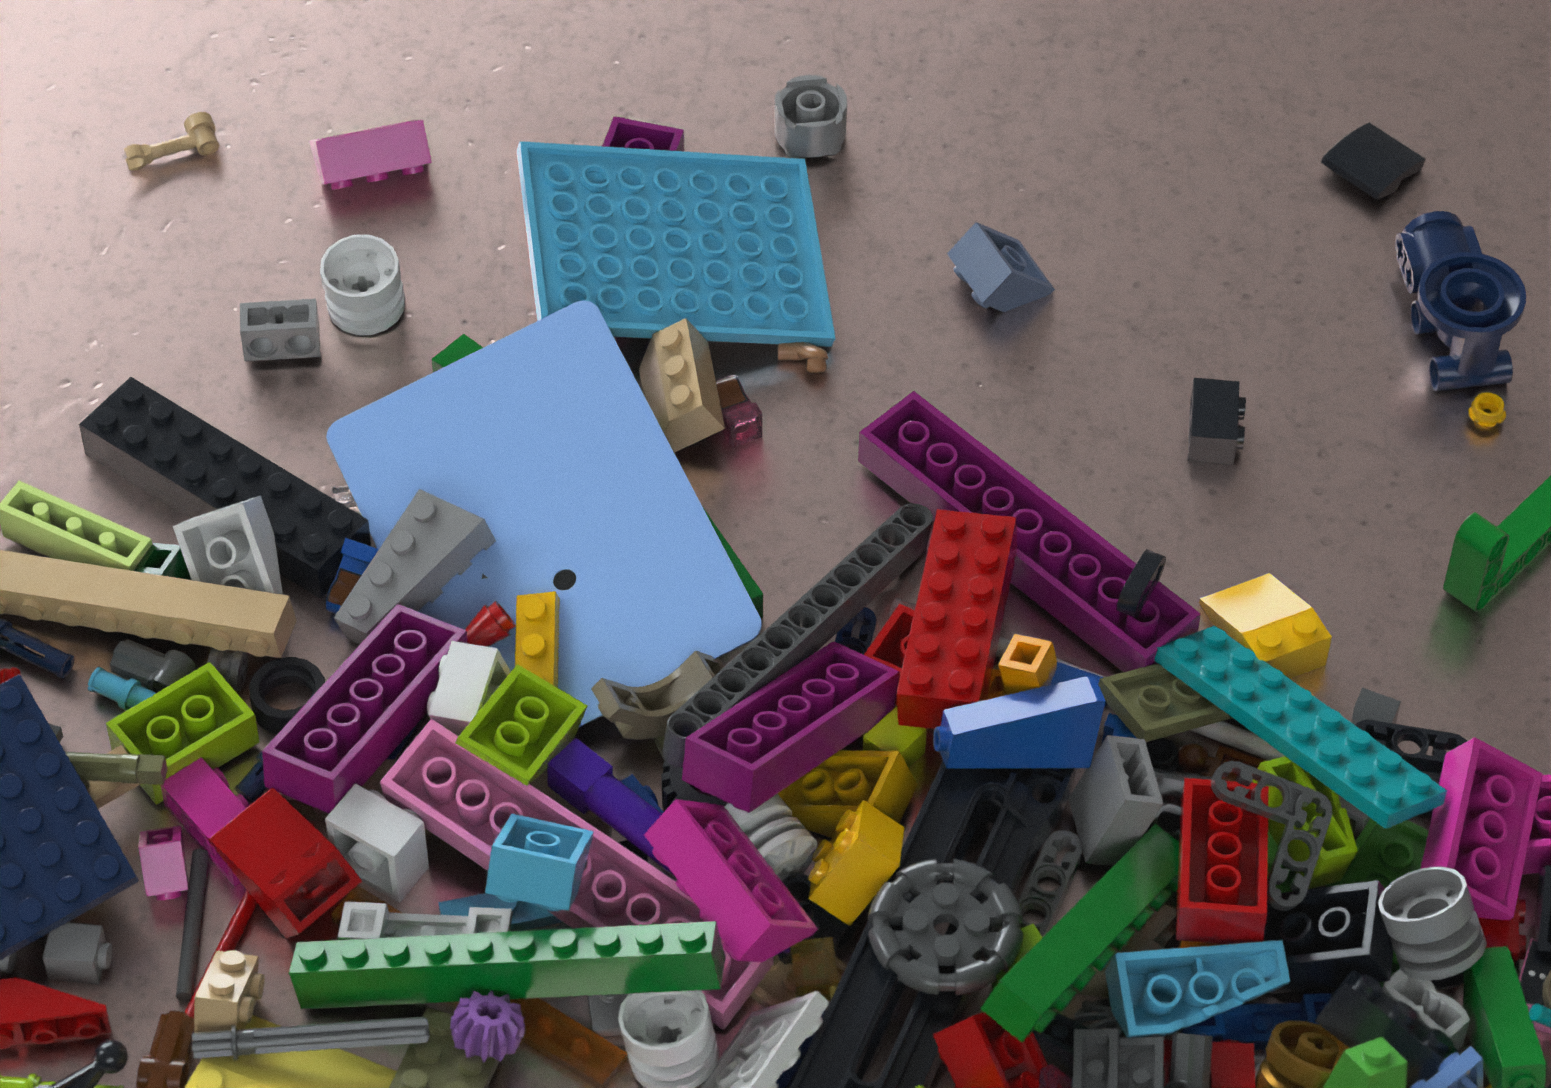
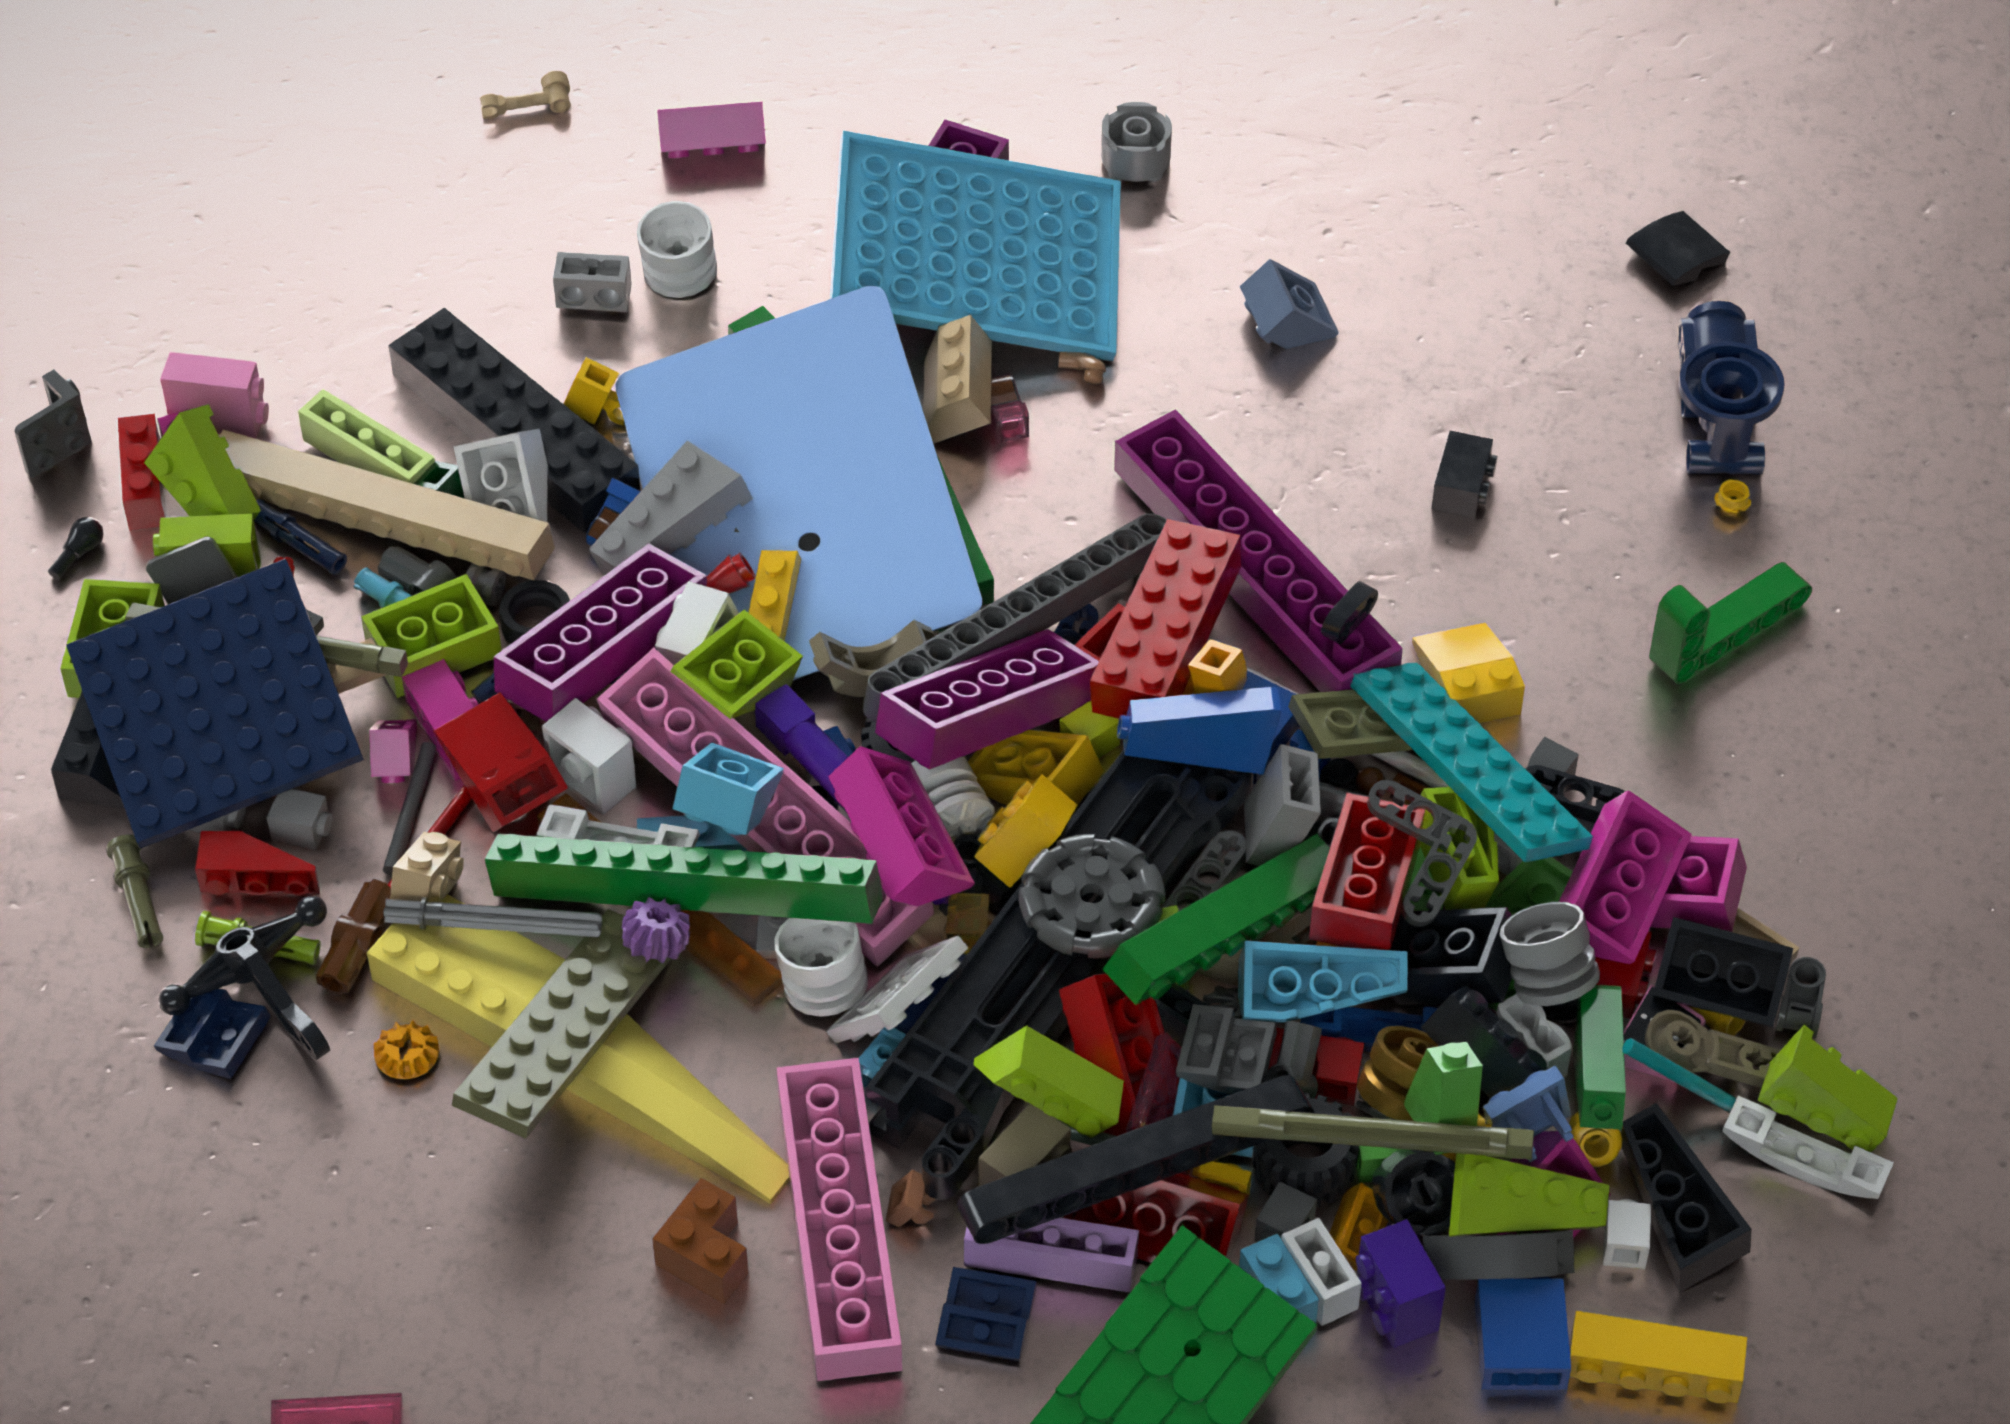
camera: 10 degrees right, 0 degrees up
none -> yellow brick [564,357,624,425]

